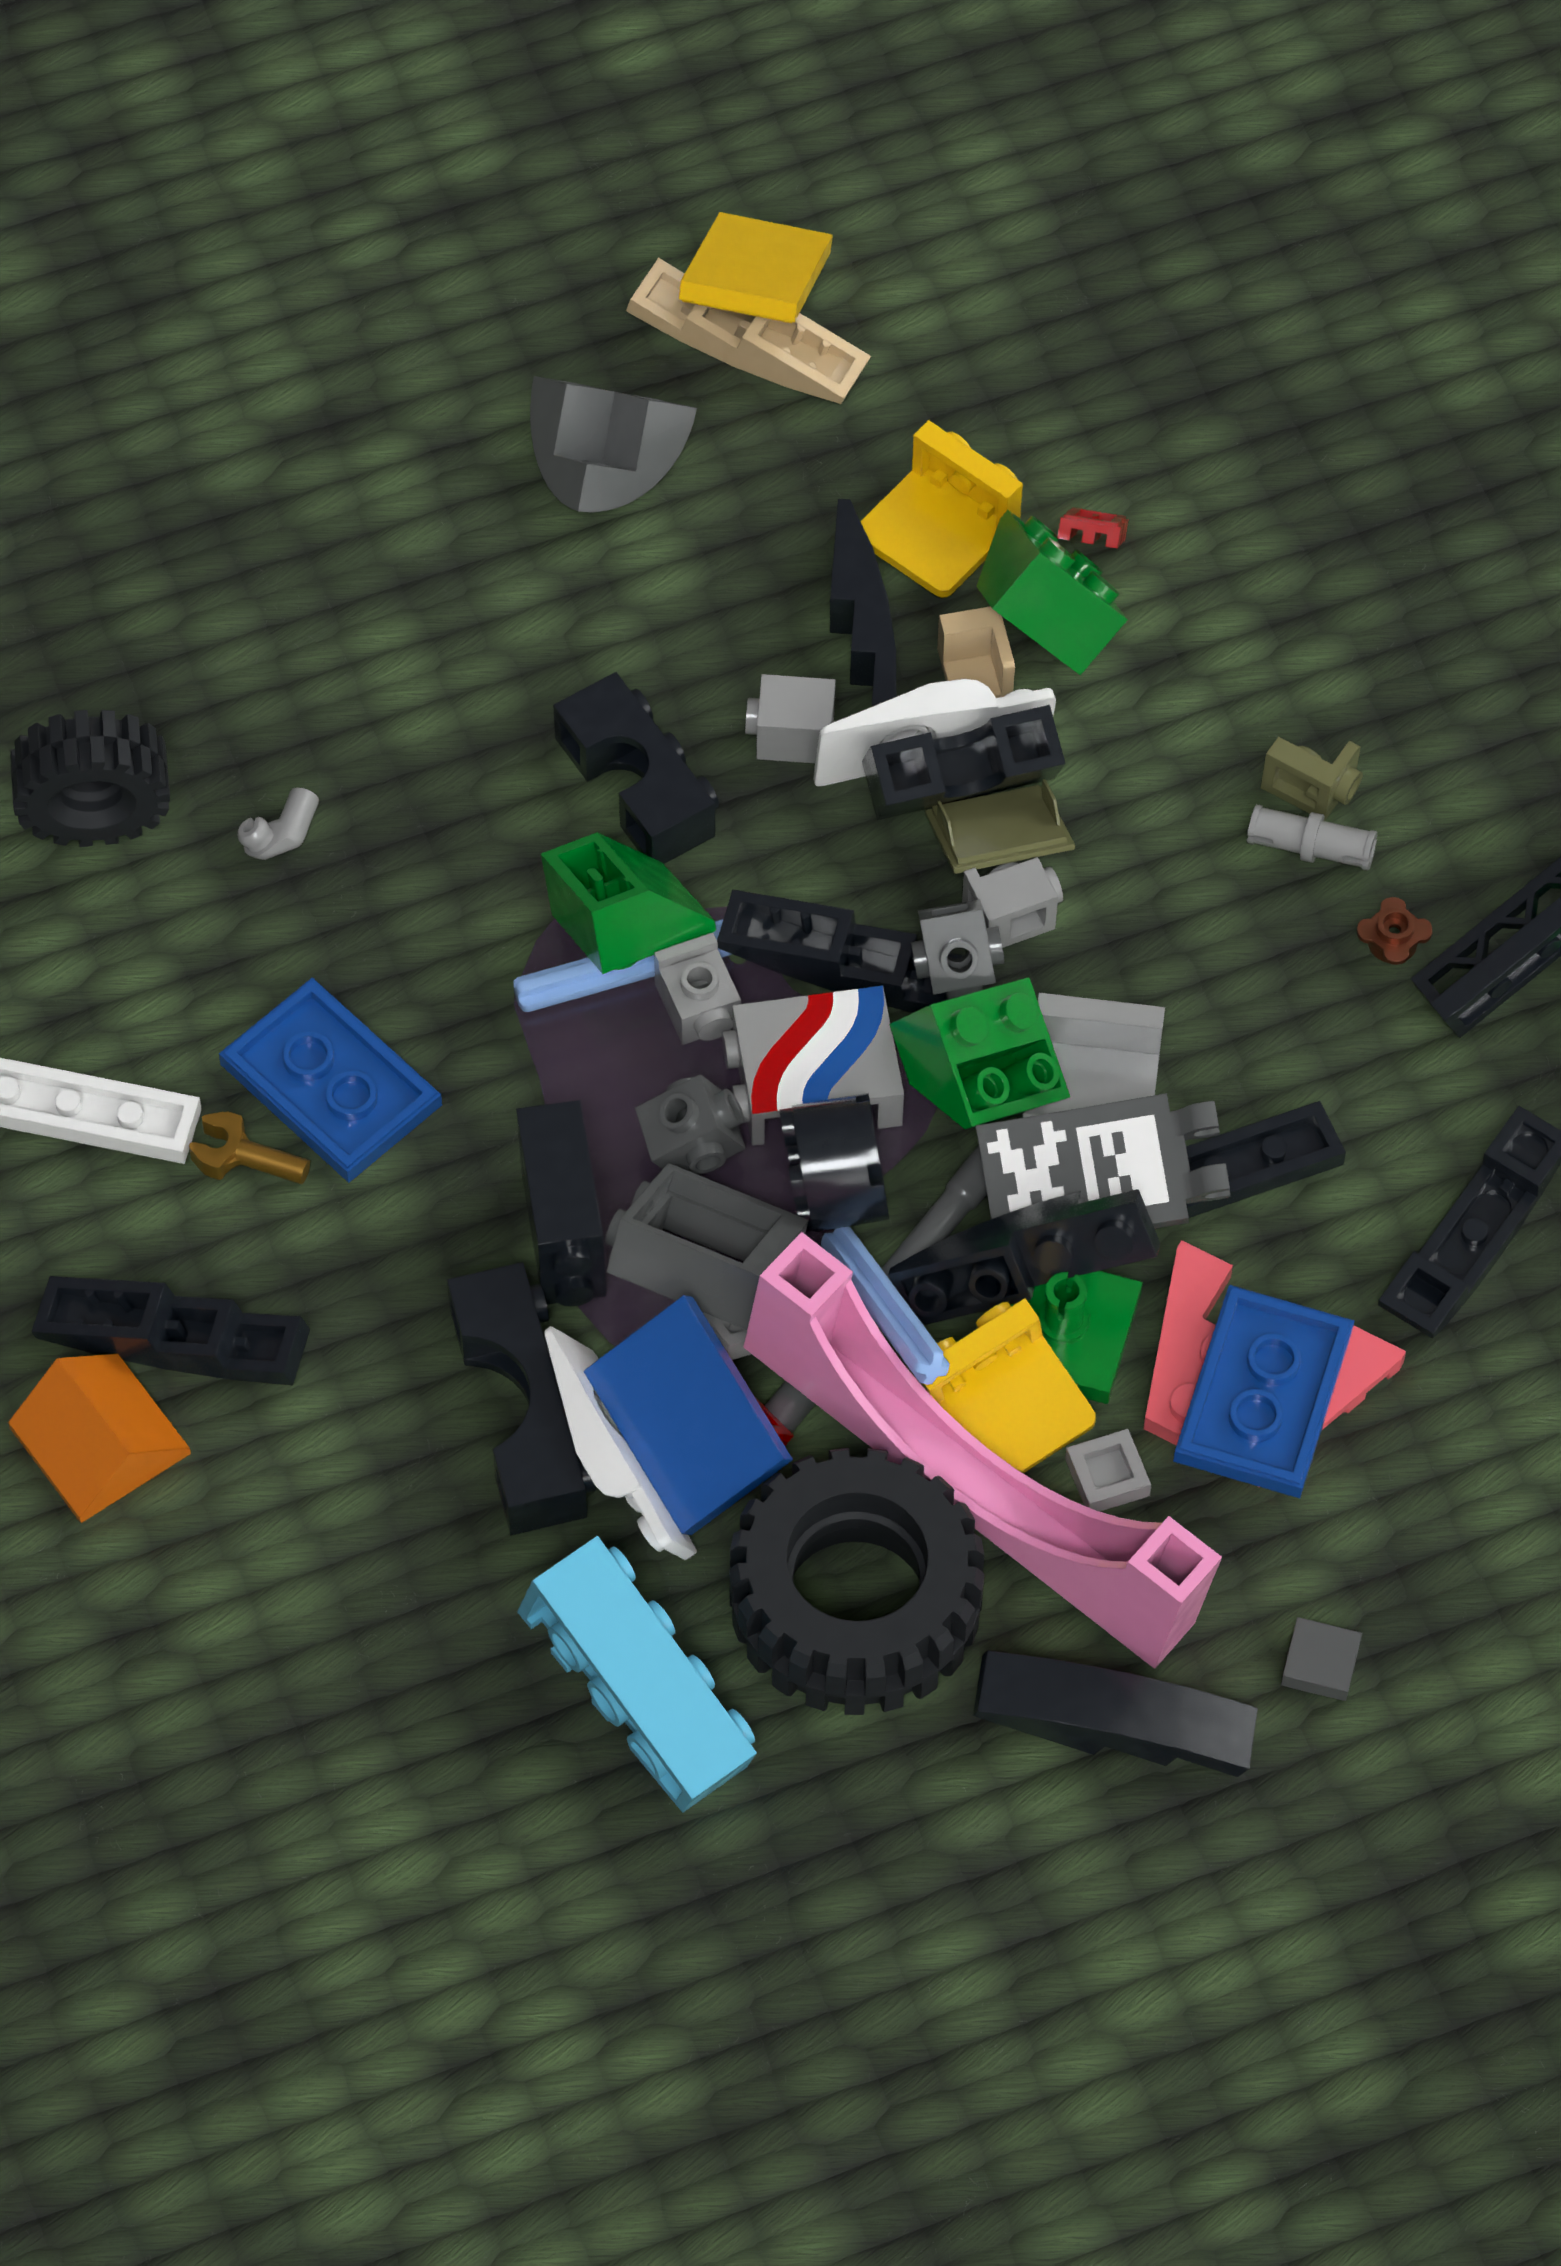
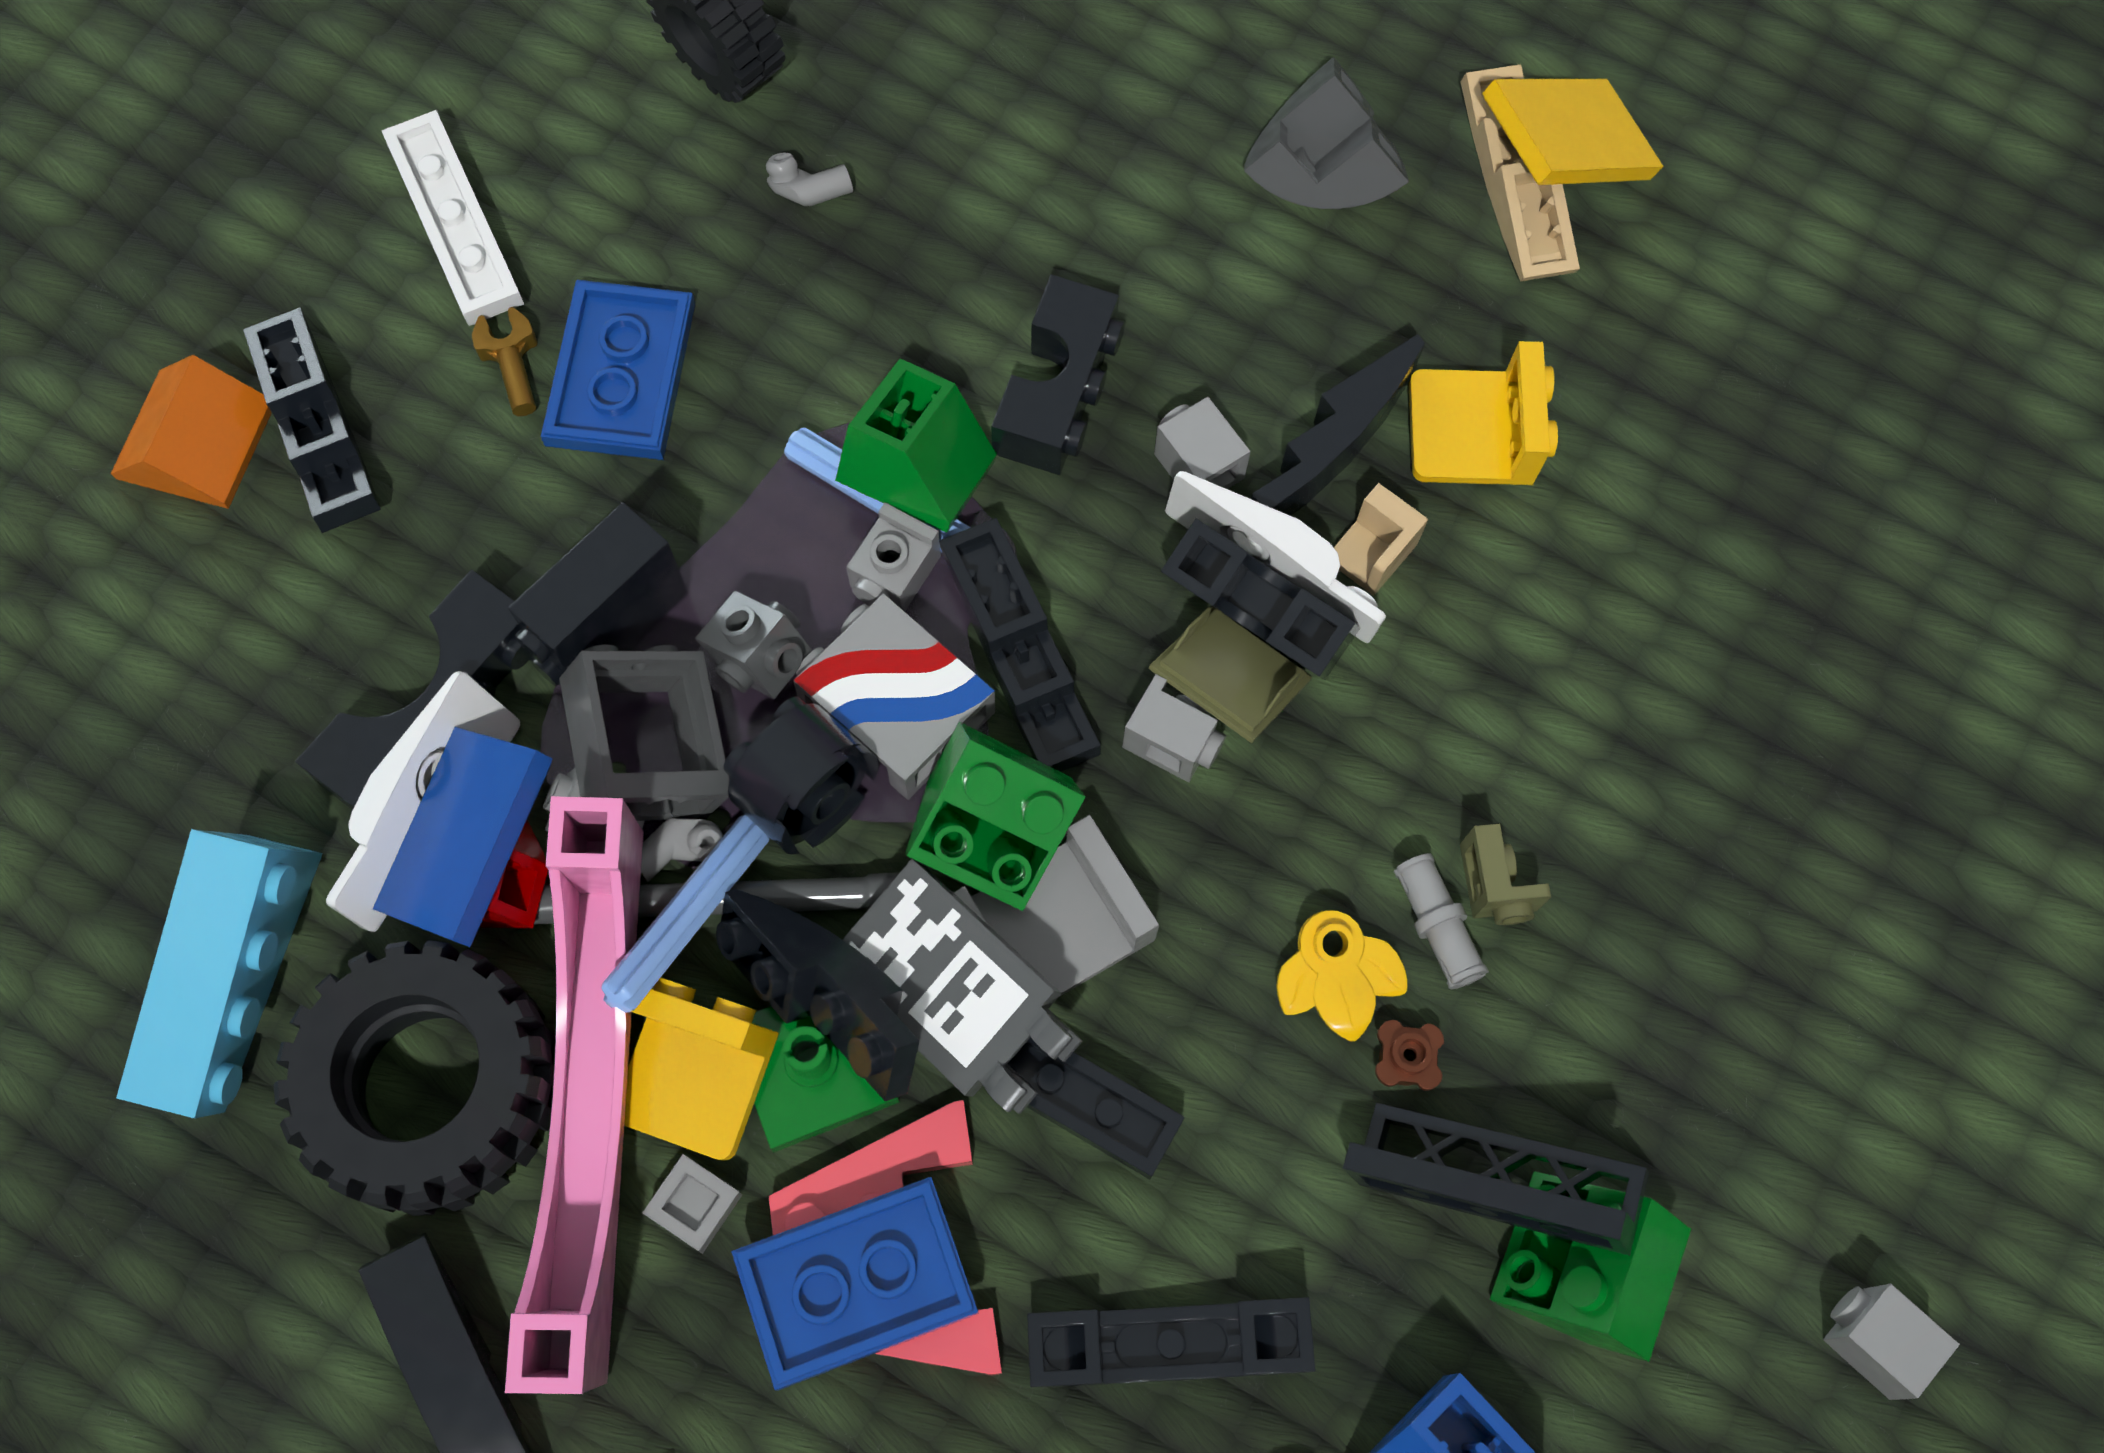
camera: 50 degrees right, 10 degrees up
dark grey brick [911,899,1005,1000] -> none
green slope [976,510,1128,675] -> none
red tile [1057,507,1129,548] -> none
none -> yellow plate [1276,910,1407,1042]

